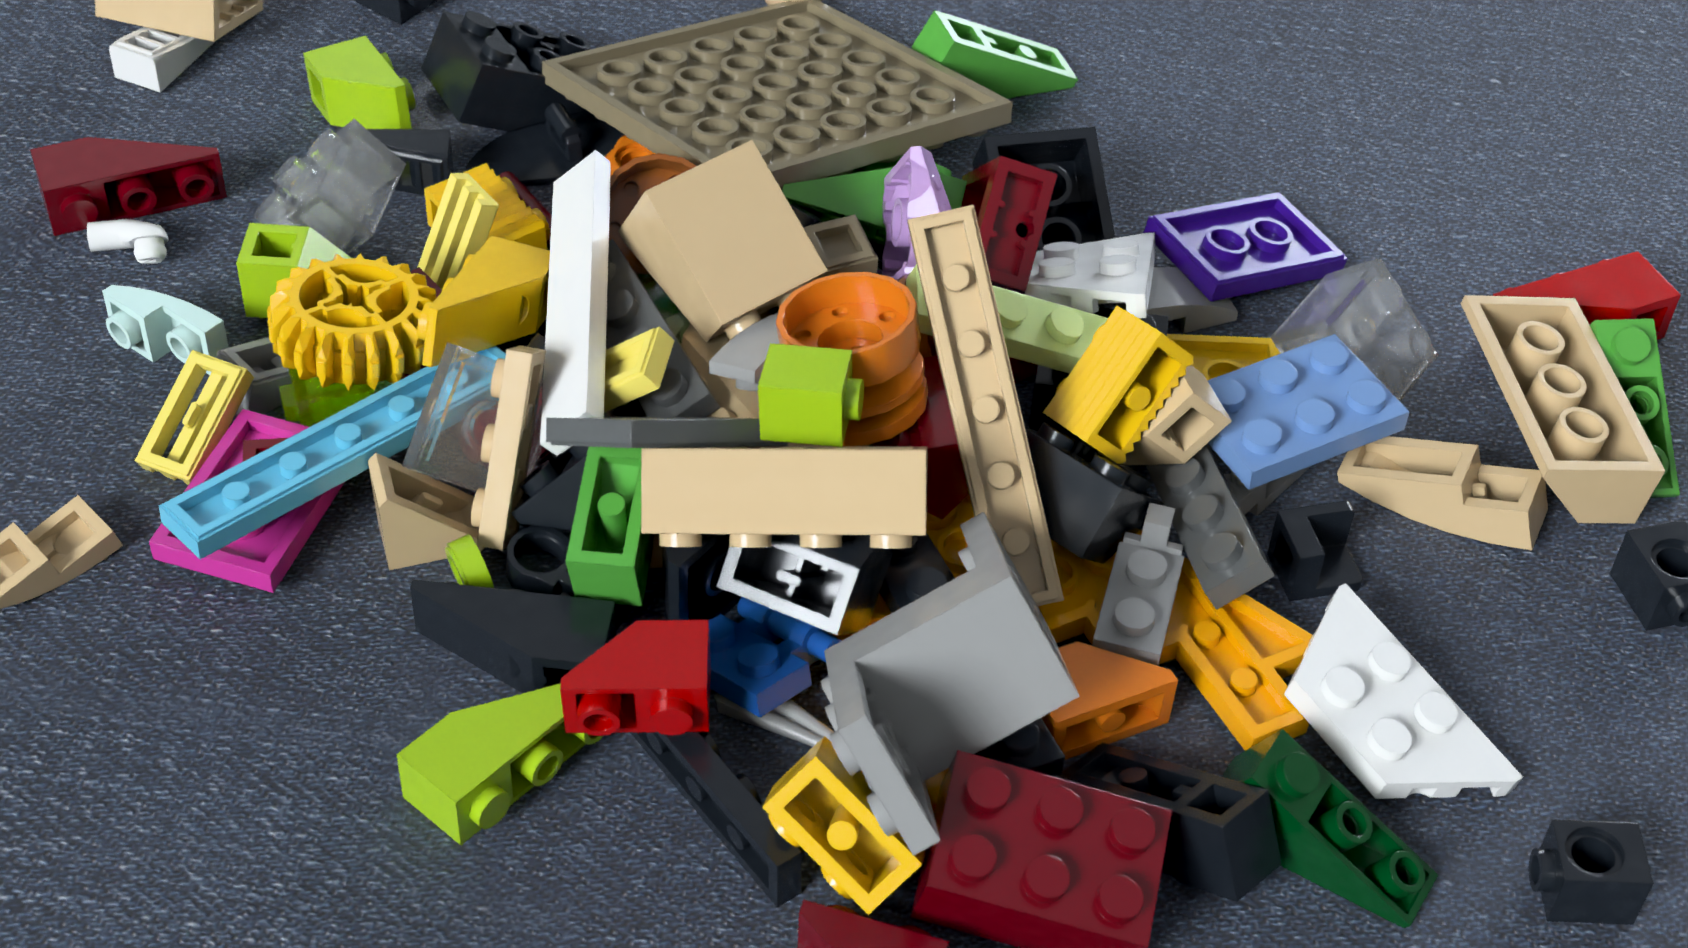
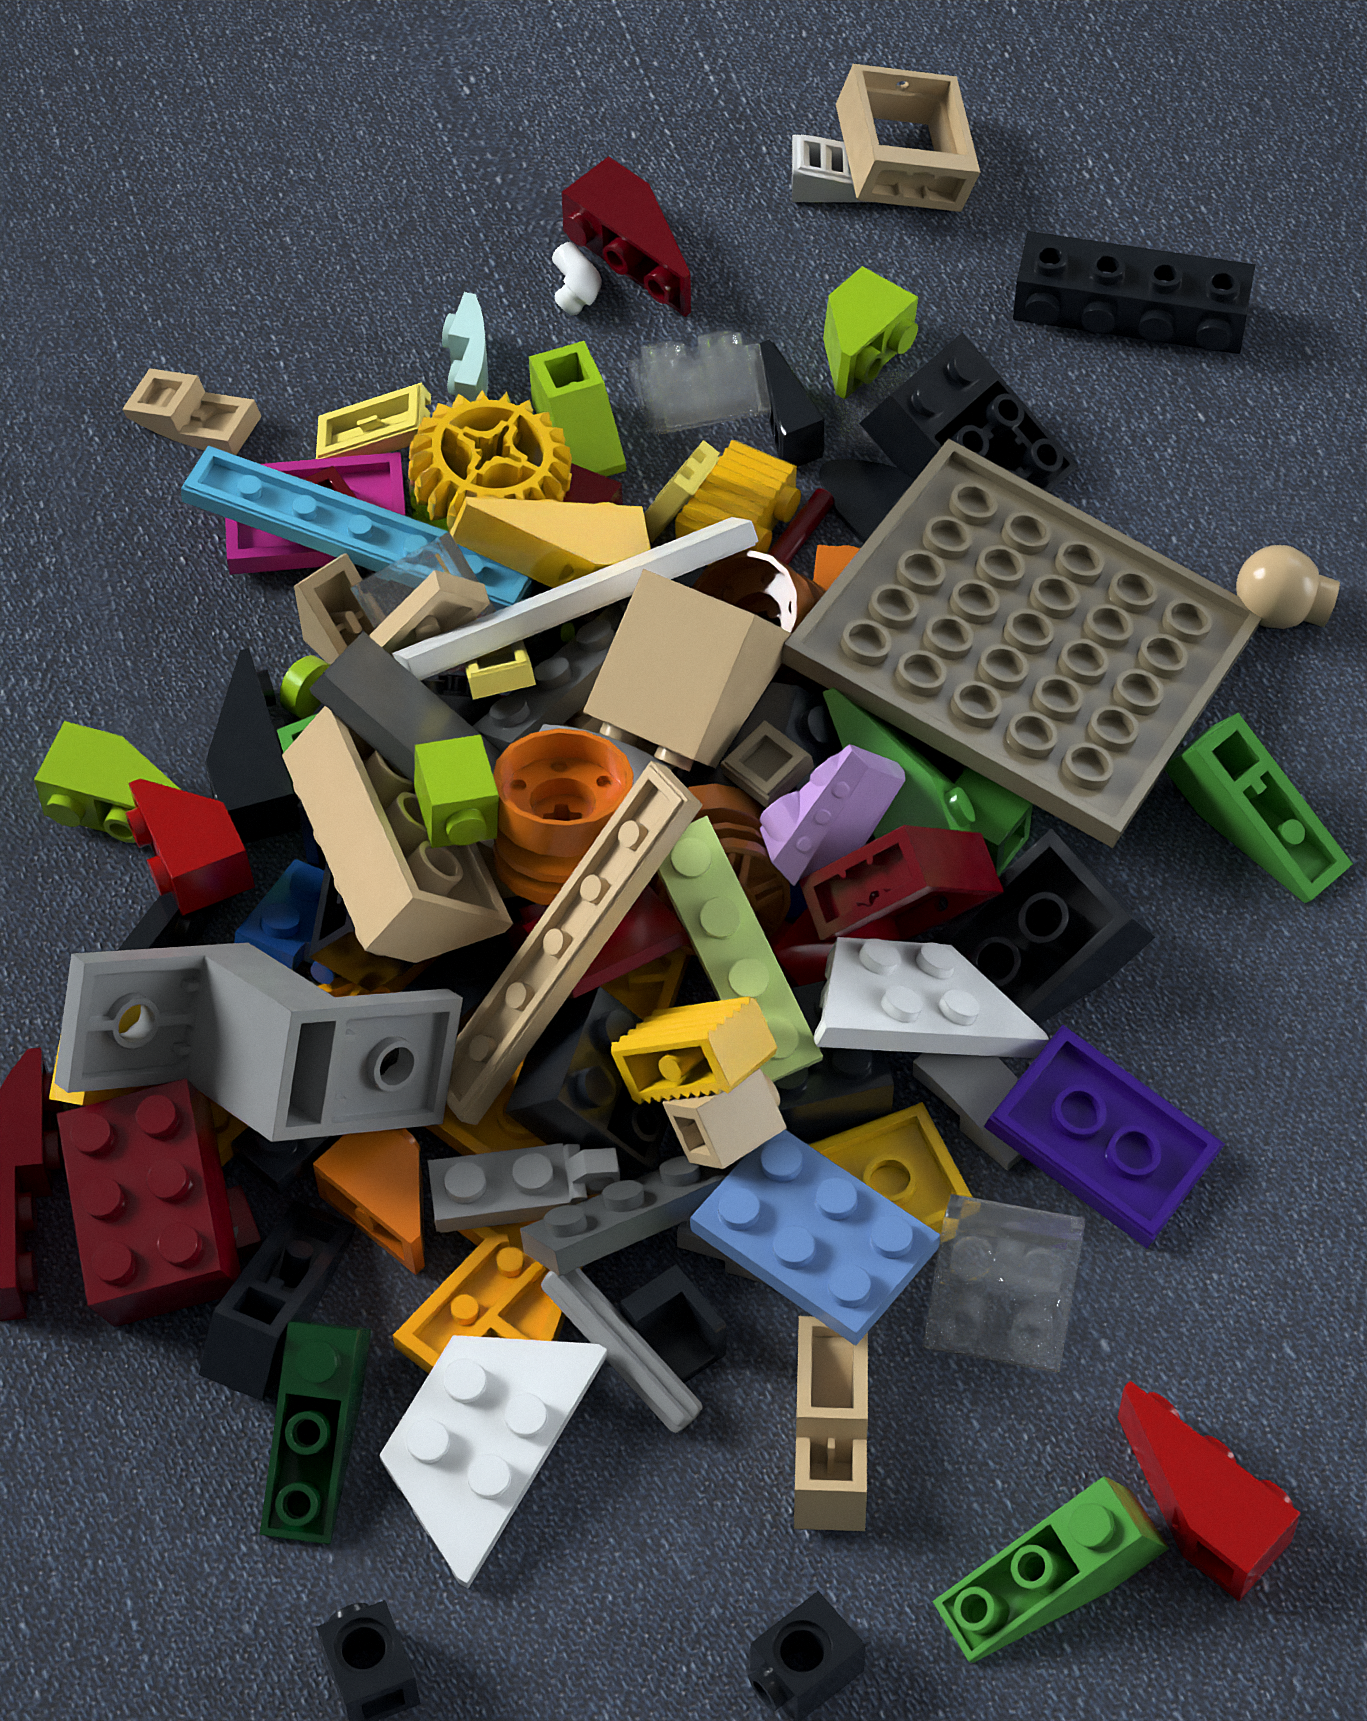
camera: 70 degrees right, 10 degrees up
tan slope [1461,295,1665,524] -> none
none -> light grey axle [541,1268,702,1433]

